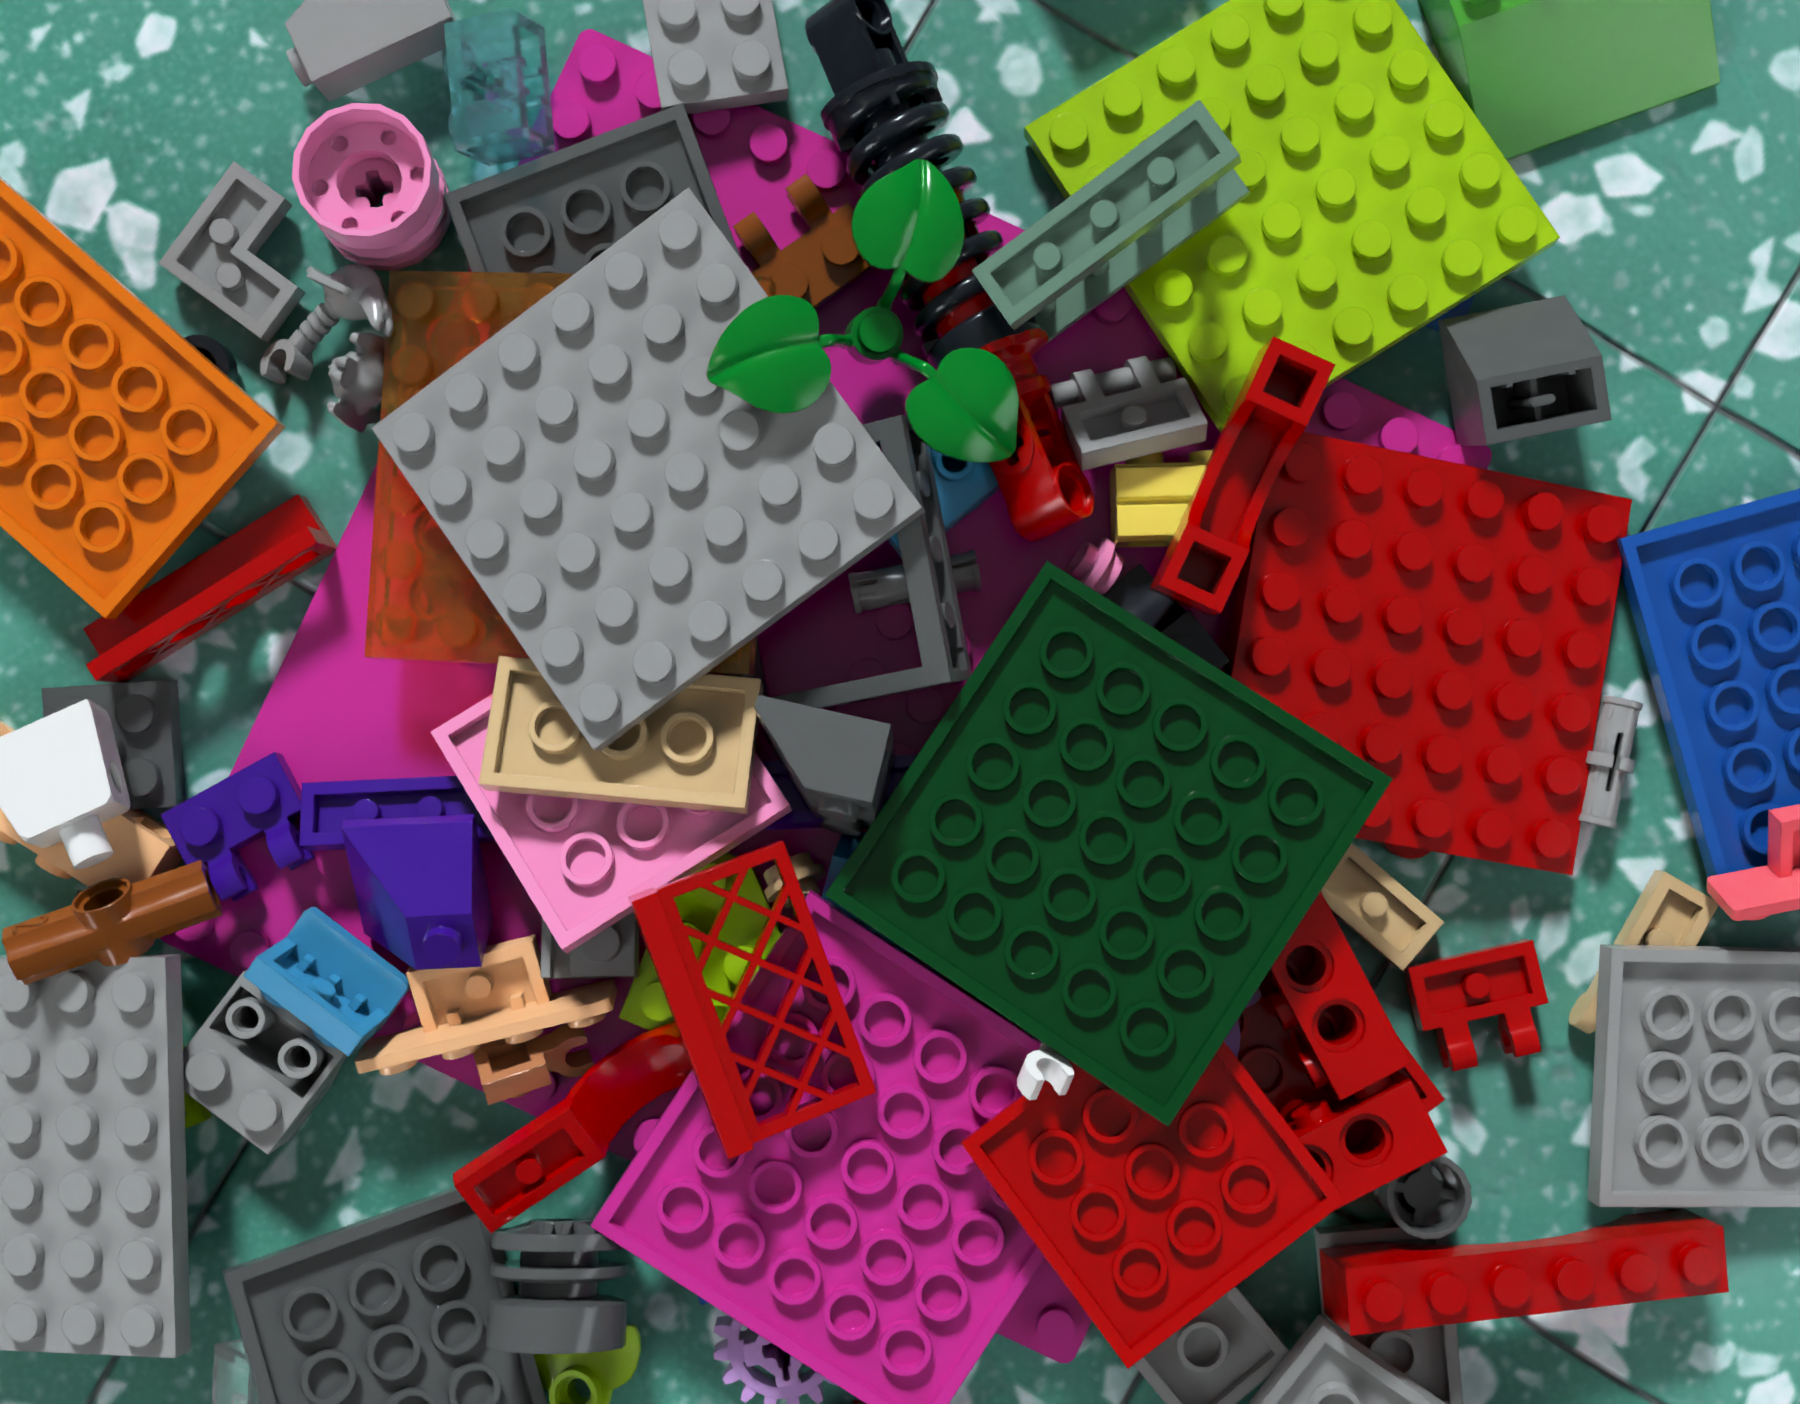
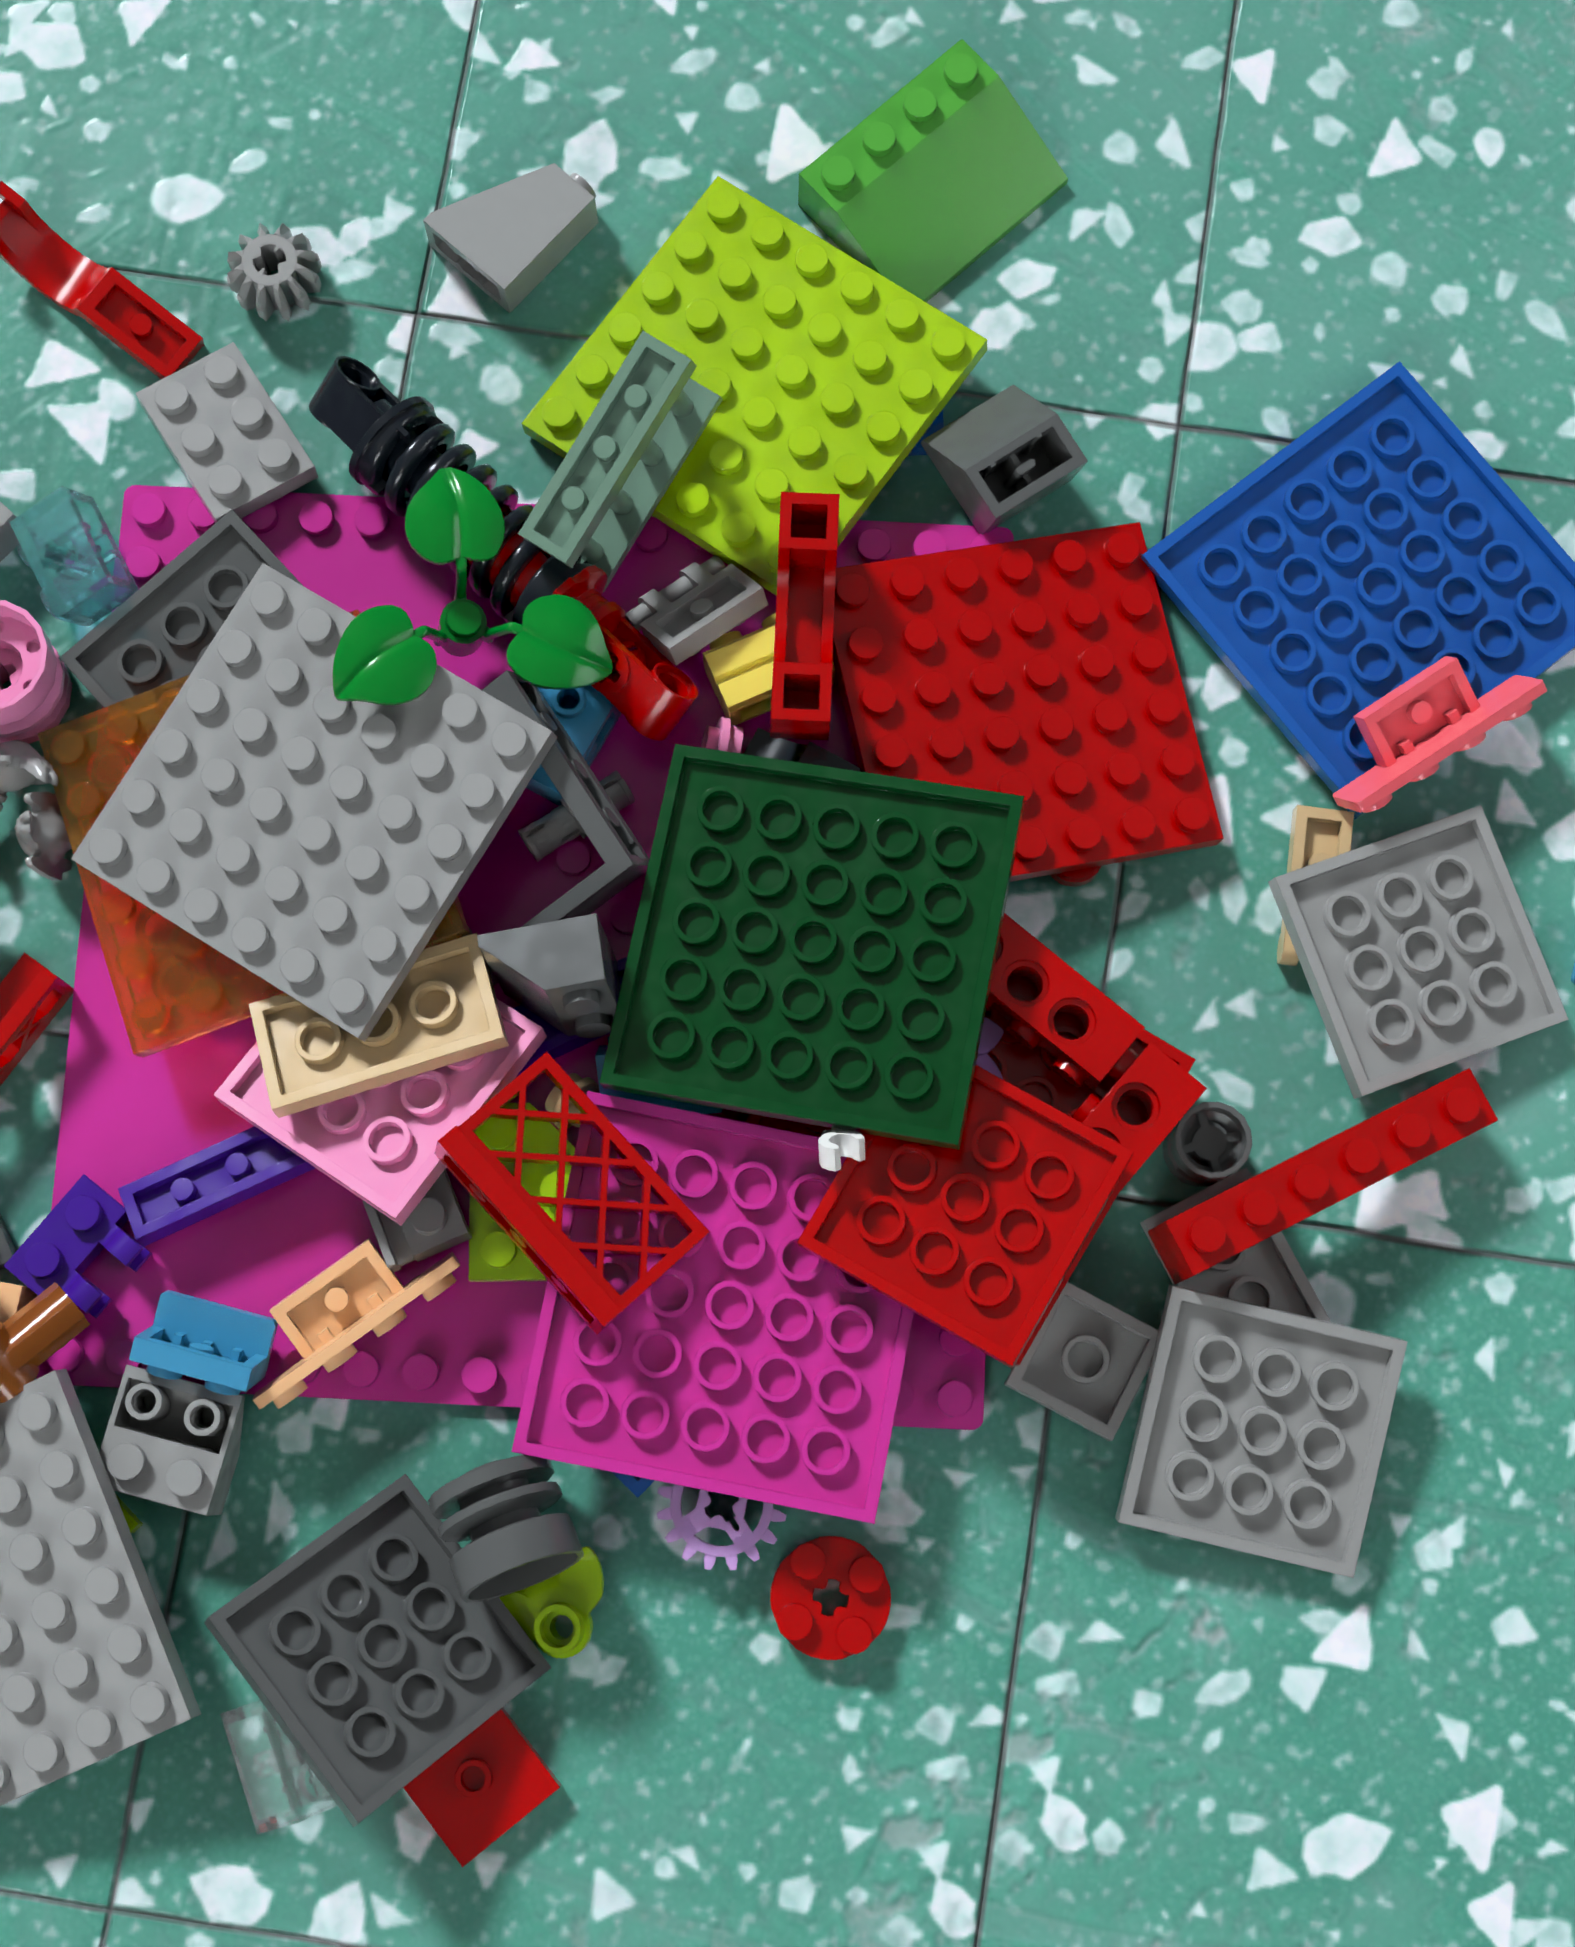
camera: 25 degrees left, 10 degrees down
dark purple slope [341,814,493,970] -> none
red piece [453,1022,692,1233] -> none
nougat plate [473,1023,594,1105] -> none
dark orange plate [733,174,873,309] -> none
tan plate [1321,843,1444,971] -> none
red plate [1403,939,1548,1072] -> none
light grey pin [1578,696,1643,829] -> none

